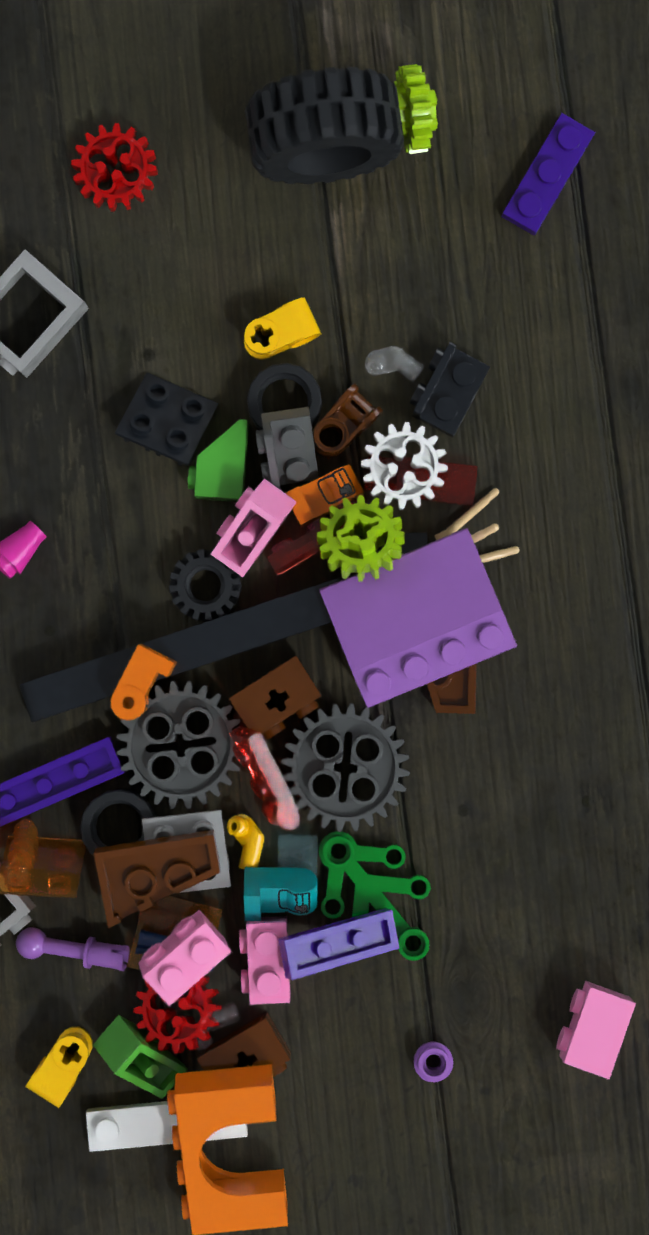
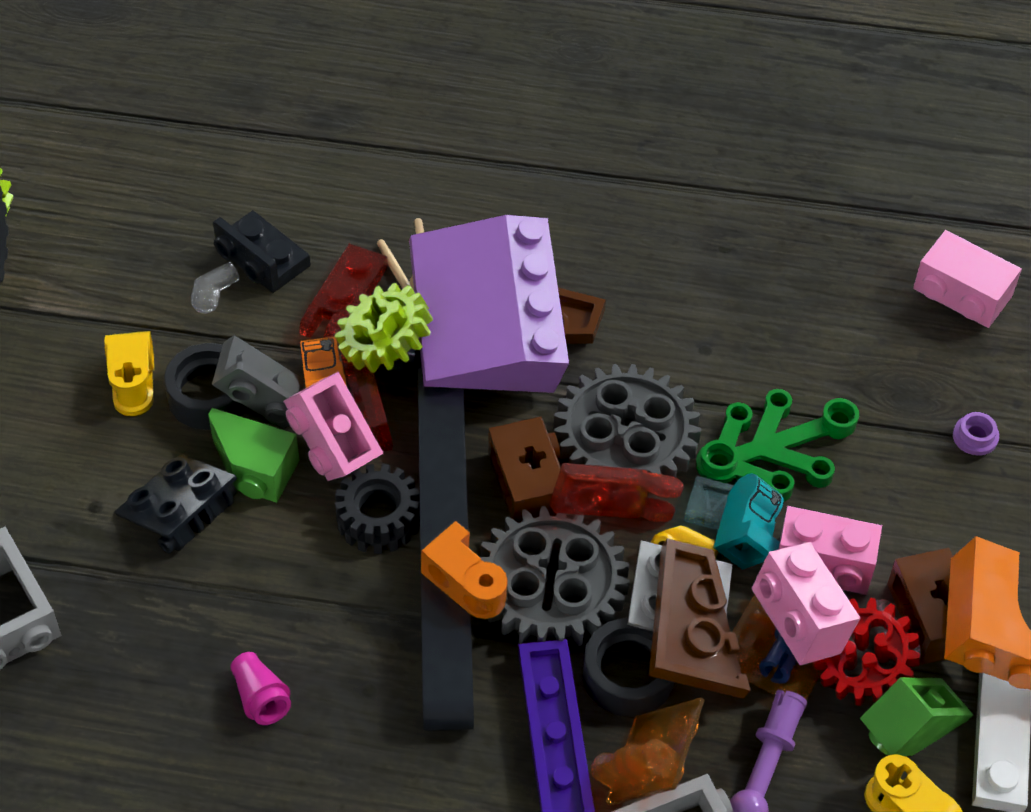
camera: 75 degrees left, 35 degrees down
plate [278,908,399,980] -> none
reddish brown piece [313,383,384,458] -> none
white gear [361,422,448,510] -> none
dark purple plate [501,113,595,236] -> none

